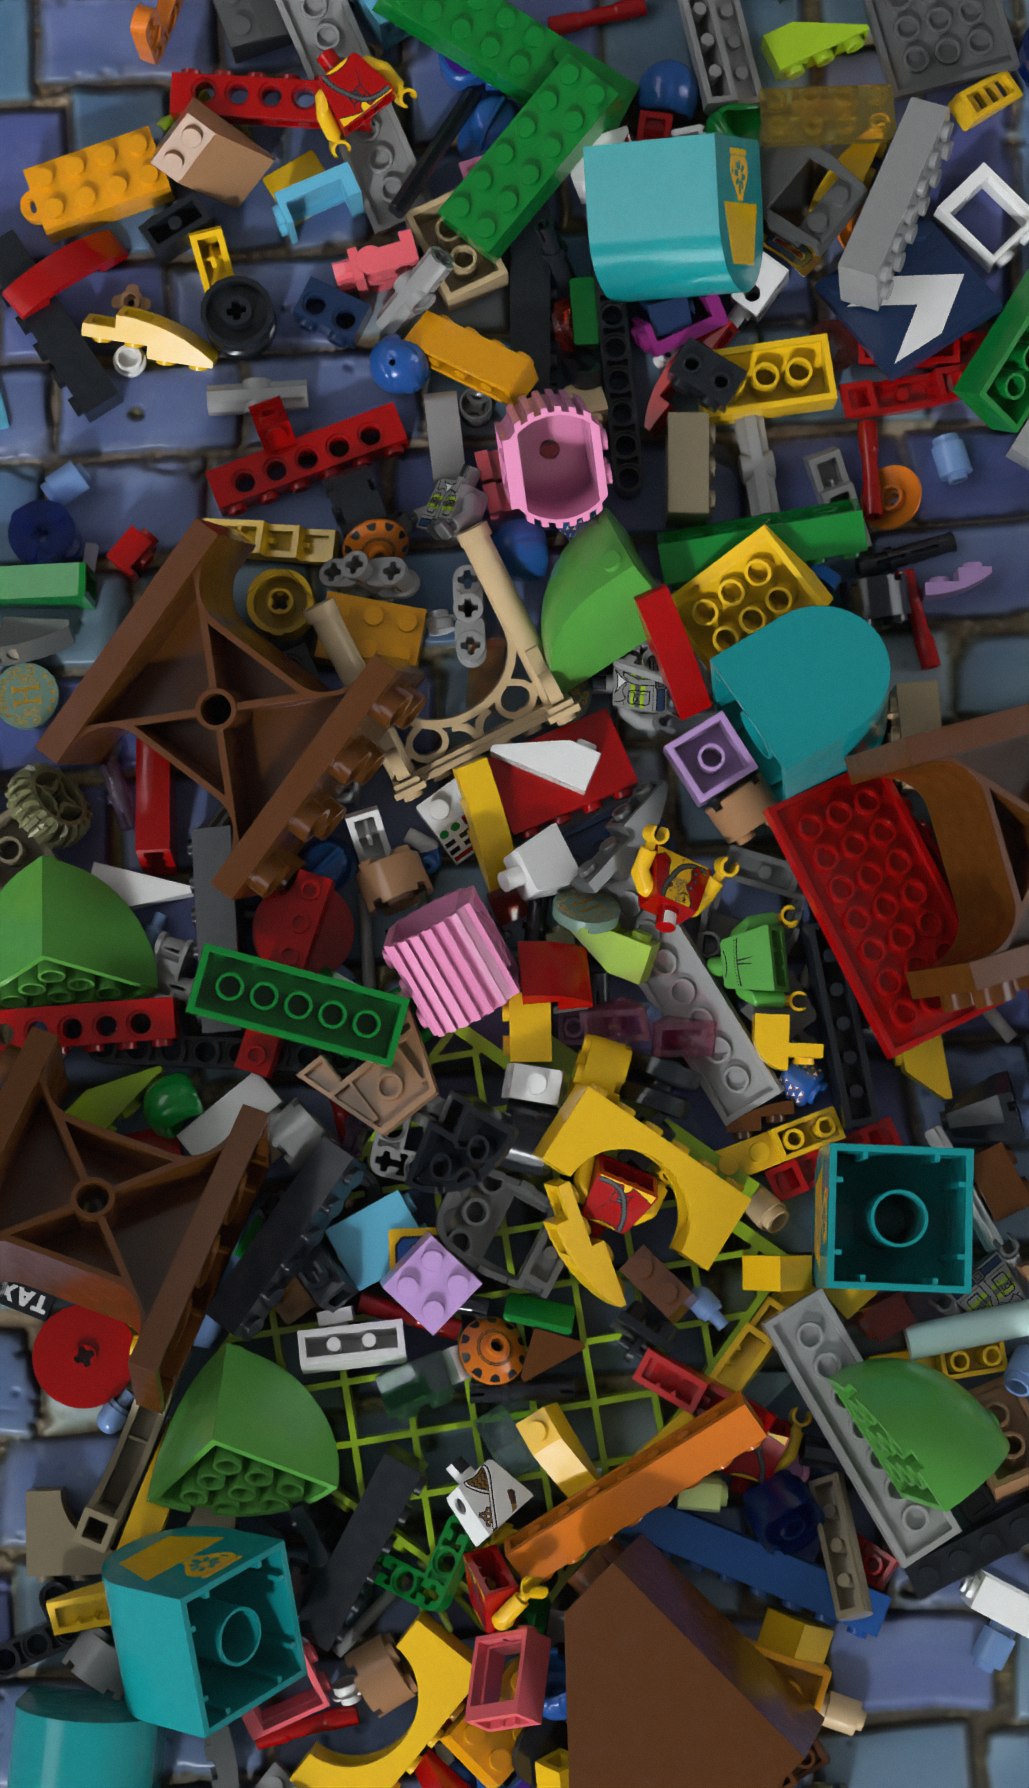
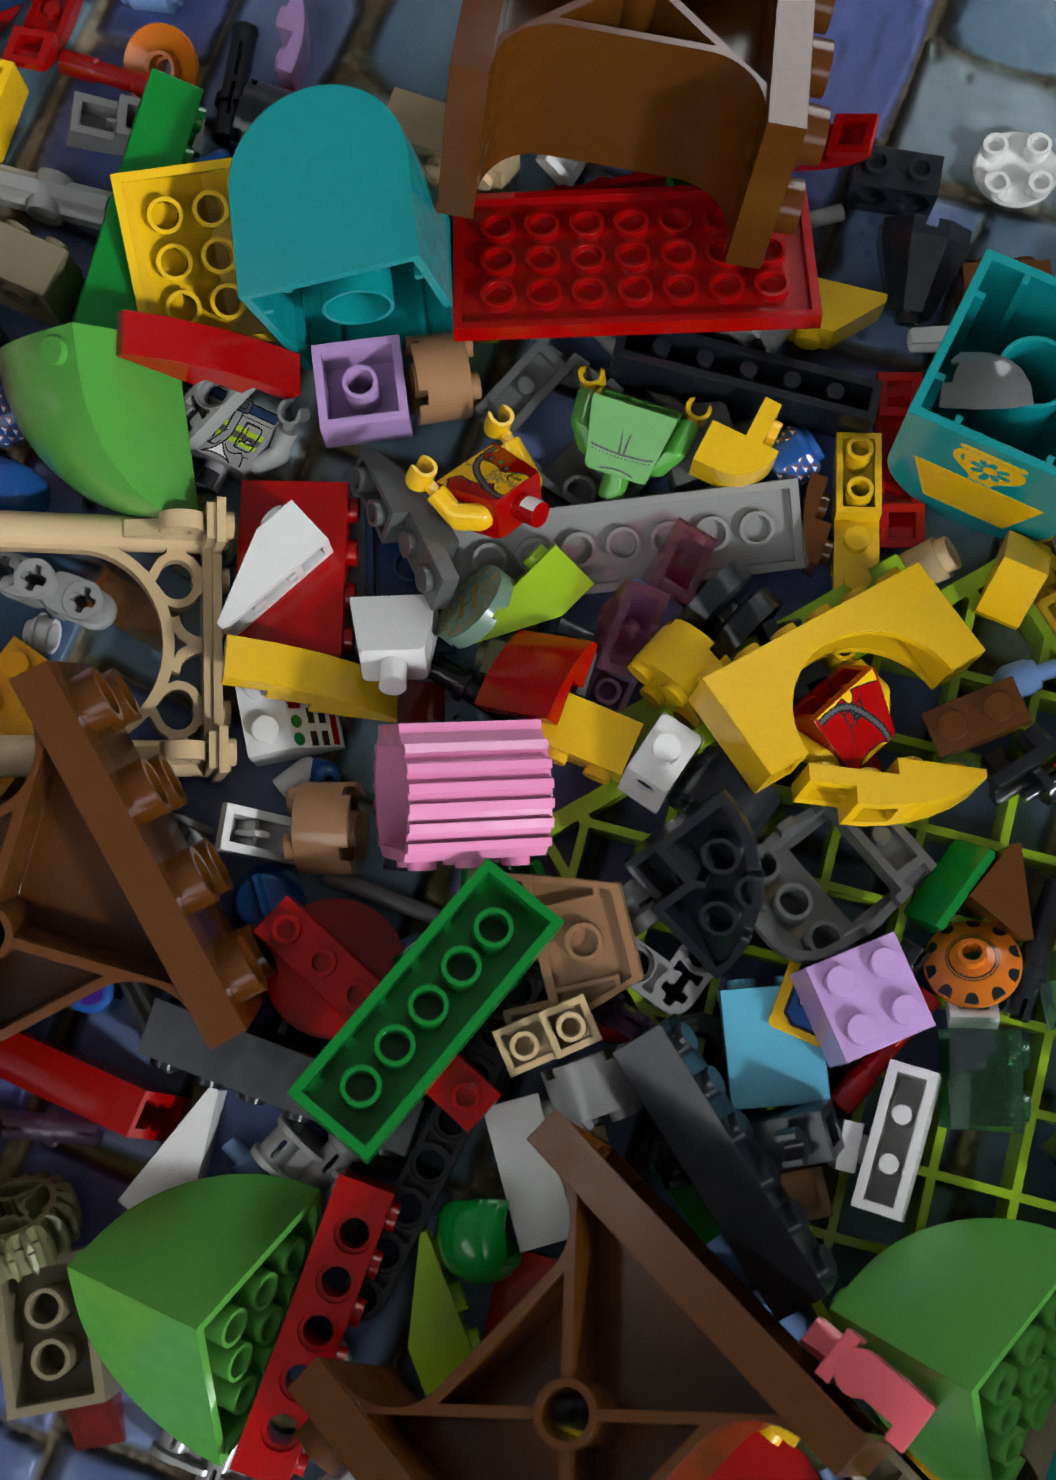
camera: 65 degrees left, 5 degrees down
none -> tan slope [491,993,603,1078]
none -> coral hips [798,1317,939,1454]
none -> dark grey brick [939,352,1034,409]

